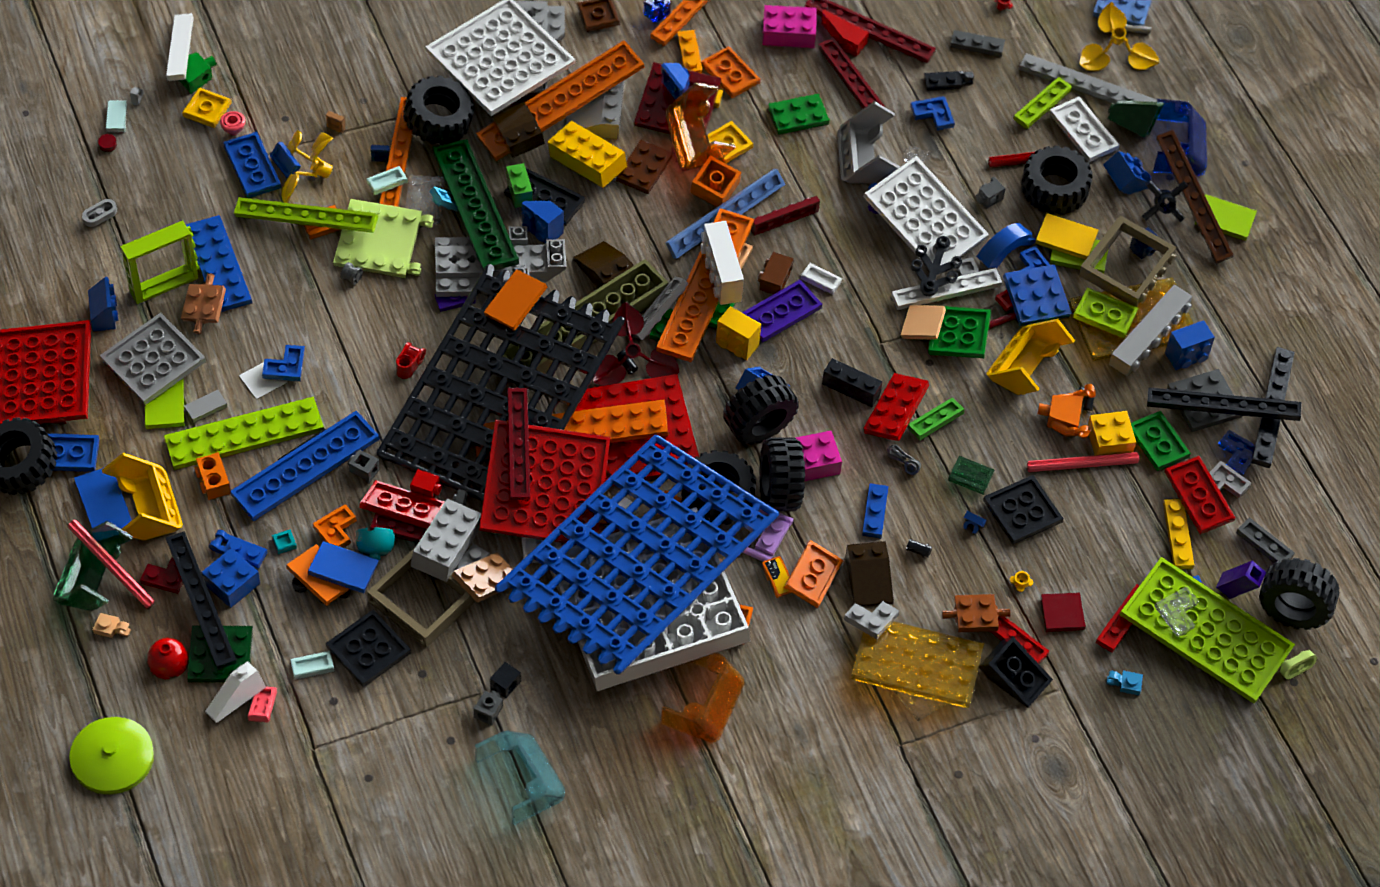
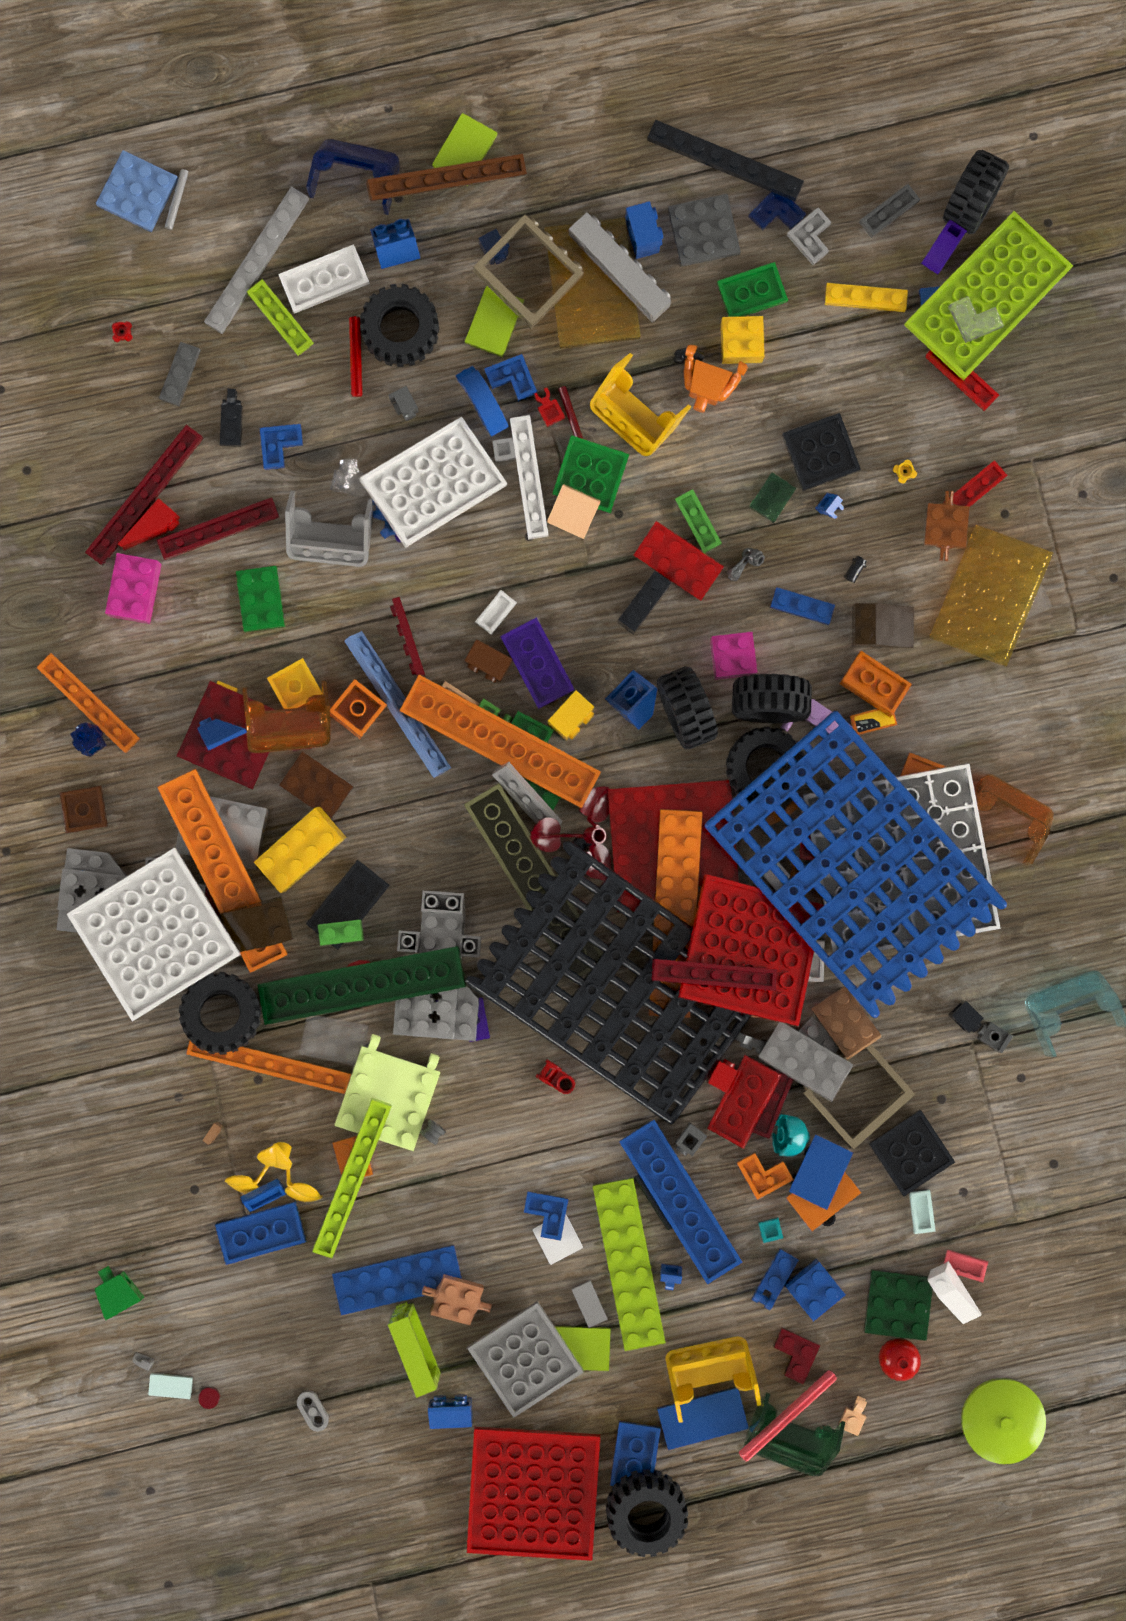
camera: 85 degrees left, 30 degrees up
white tile [166,13,193,81] -> none
black plate [166,531,237,670] -> none
yellow plate [182,88,231,128] -> none
orange brick [194,452,231,500] -> none
coral brick [220,111,245,135] -> none
light aqua tile [367,166,408,195] -> none
dark blue tile [371,145,390,162] -> none
medium azure plate [429,186,458,212] -> none
orange tile [484,269,547,331] -> none
blue slope [522,201,564,244] -> none
dark brown slope [573,241,634,288] -> none
light orange plate [677,30,703,73] -> none
white brick [700,221,744,305] -> none
orange tile [701,46,761,98] -> none
light grey plate [844,601,899,639] -> none
black plant [911,236,962,296] -> none
black slope [978,636,1053,708] -> none
blue plate [1003,265,1072,326] -> none
coral axle [1027,452,1139,472] -> none
yellow tile [1035,213,1099,260] -> none
dark red tile [1040,593,1086,632] -> none
lime tile [1073,287,1139,339] -> none
yellow plant [1079,2,1159,71] -> none
dark azure plate [1106,671,1143,695] -> none
dark green slope [1107,100,1164,138] -> none
black bar [1142,180,1188,222] -> none
black plate [1147,387,1302,421] -> none
red tile [1164,456,1235,534] -> none
yellowish green plate [1280,650,1317,679] -> none
none -> blue tile [660,1264,682,1291]

